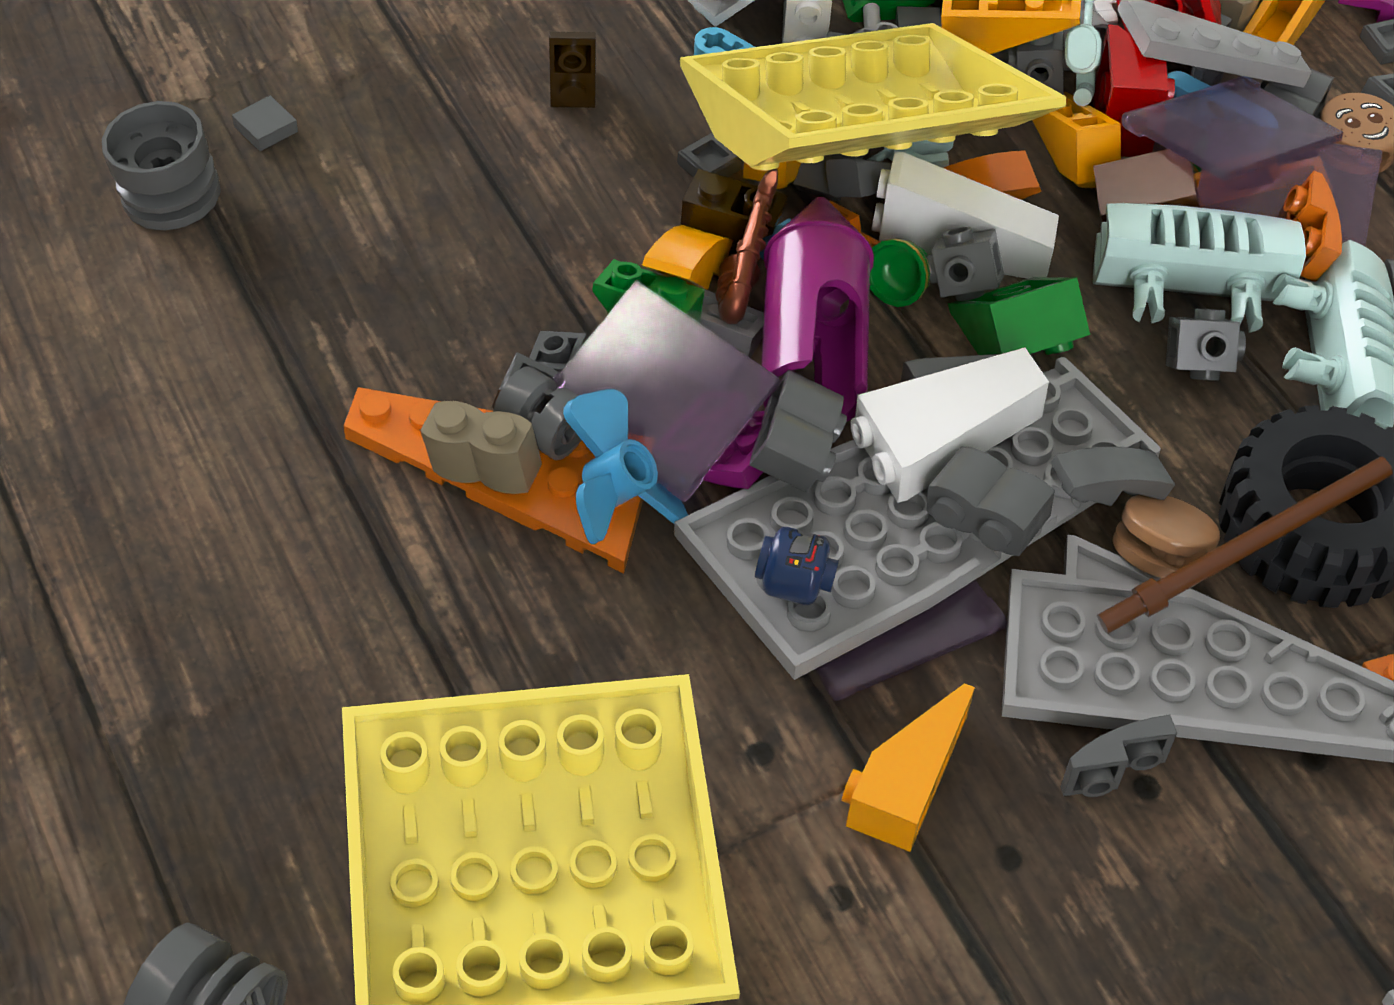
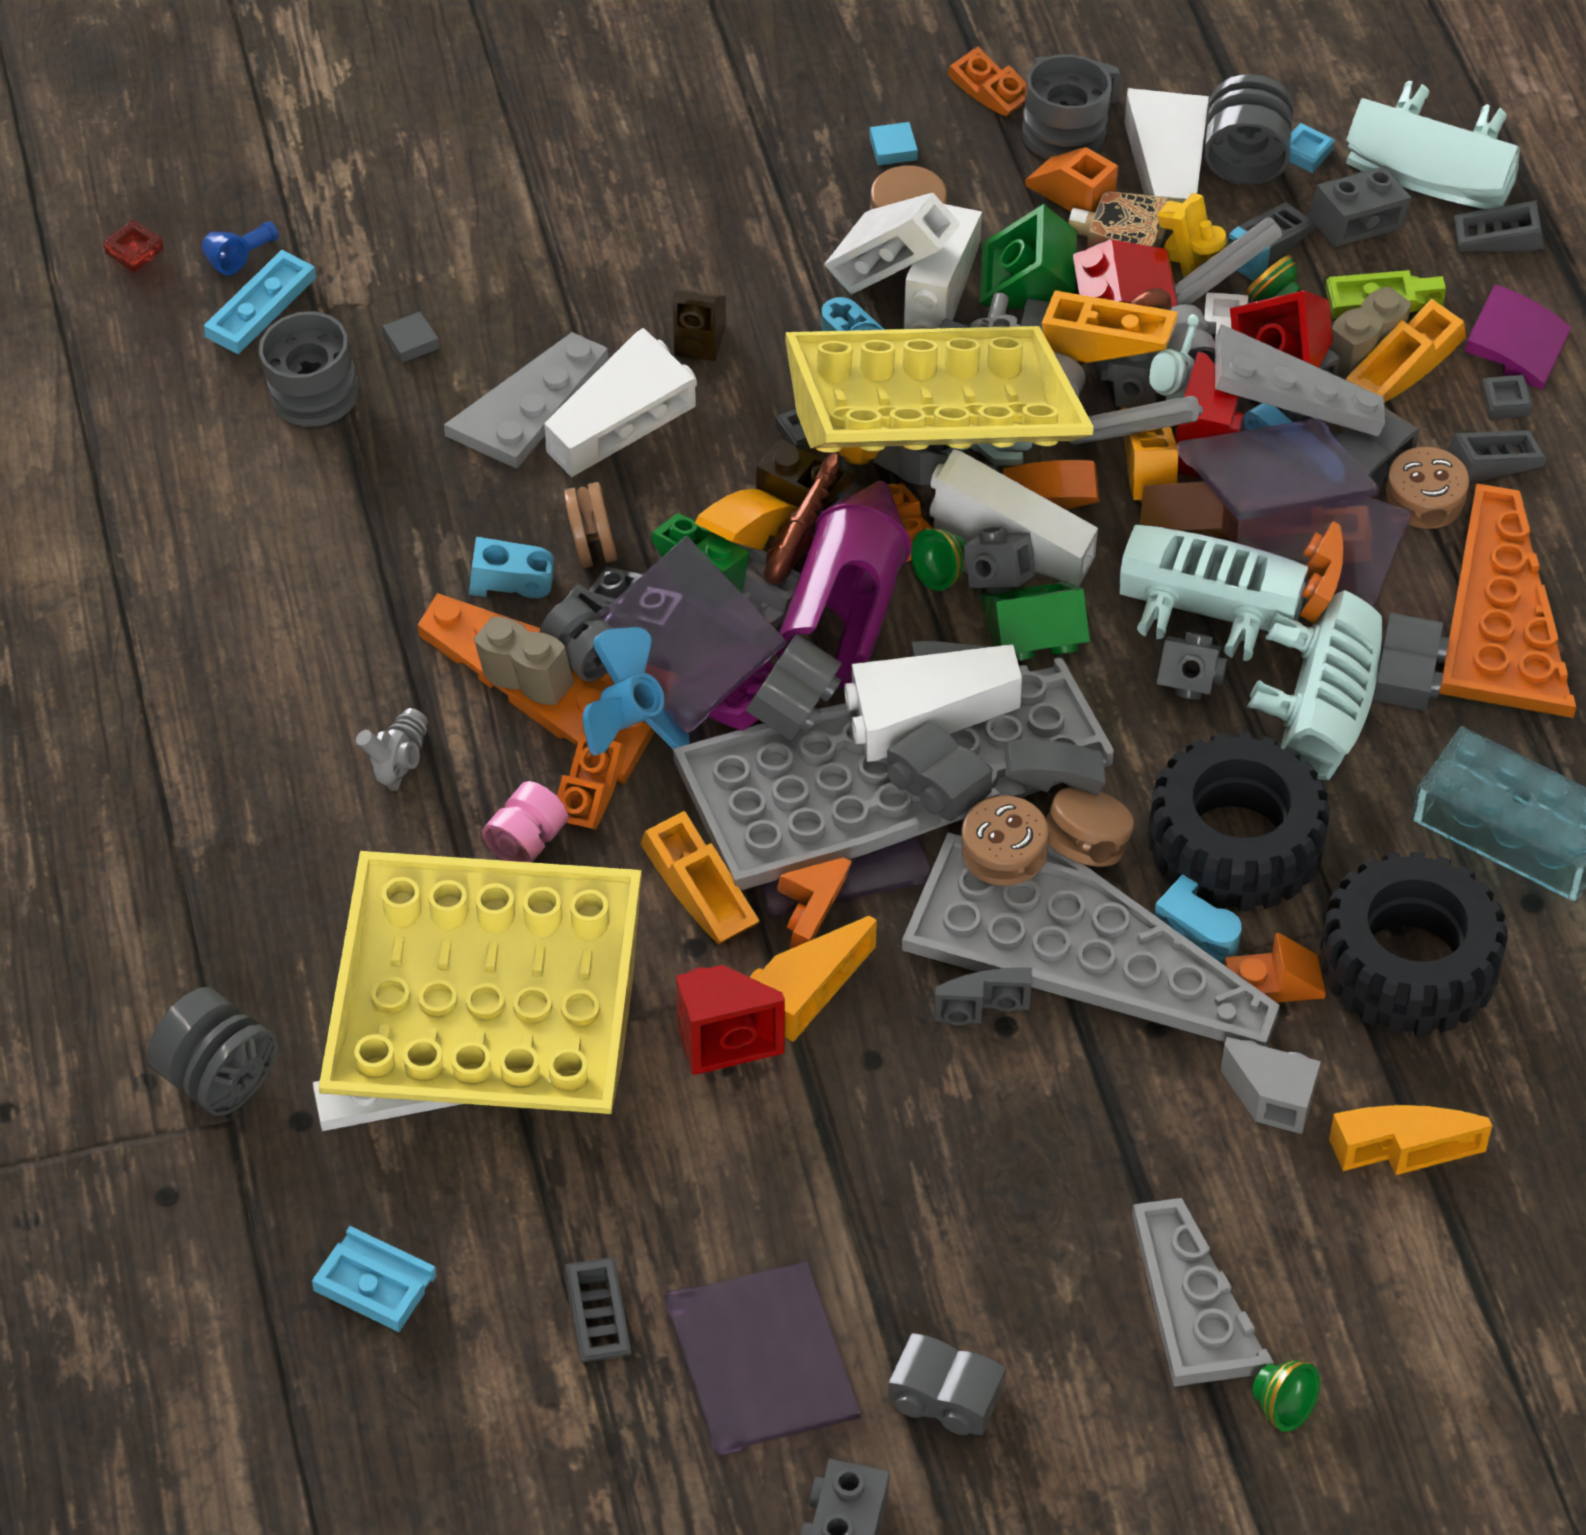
camera: 15 degrees right, 0 degrees up
dark blue head [754,527,839,605] -> none
reddish brown bar [1097,456,1393,634] -> none
none -> blue bar [201,221,279,275]
none -> medium azure plate [203,250,316,354]
none -> light grey piece [356,708,428,791]
none -> light grey wing [444,332,608,469]
none -> medium azure leg [469,537,555,599]
none -> bright pink wheel [482,781,568,863]
none -> white slope [545,328,697,477]
none -> orange slope [557,734,628,830]
none -> medium nougat head [564,482,618,569]
none -> light orange slope [640,811,759,945]
none -> red slope [676,965,785,1076]
none -> orange slope [777,857,852,948]
none -> medium nougat head [962,796,1048,886]
none -> light grey axle [1069,396,1203,445]
none -> medium azure leg [1154,874,1242,964]

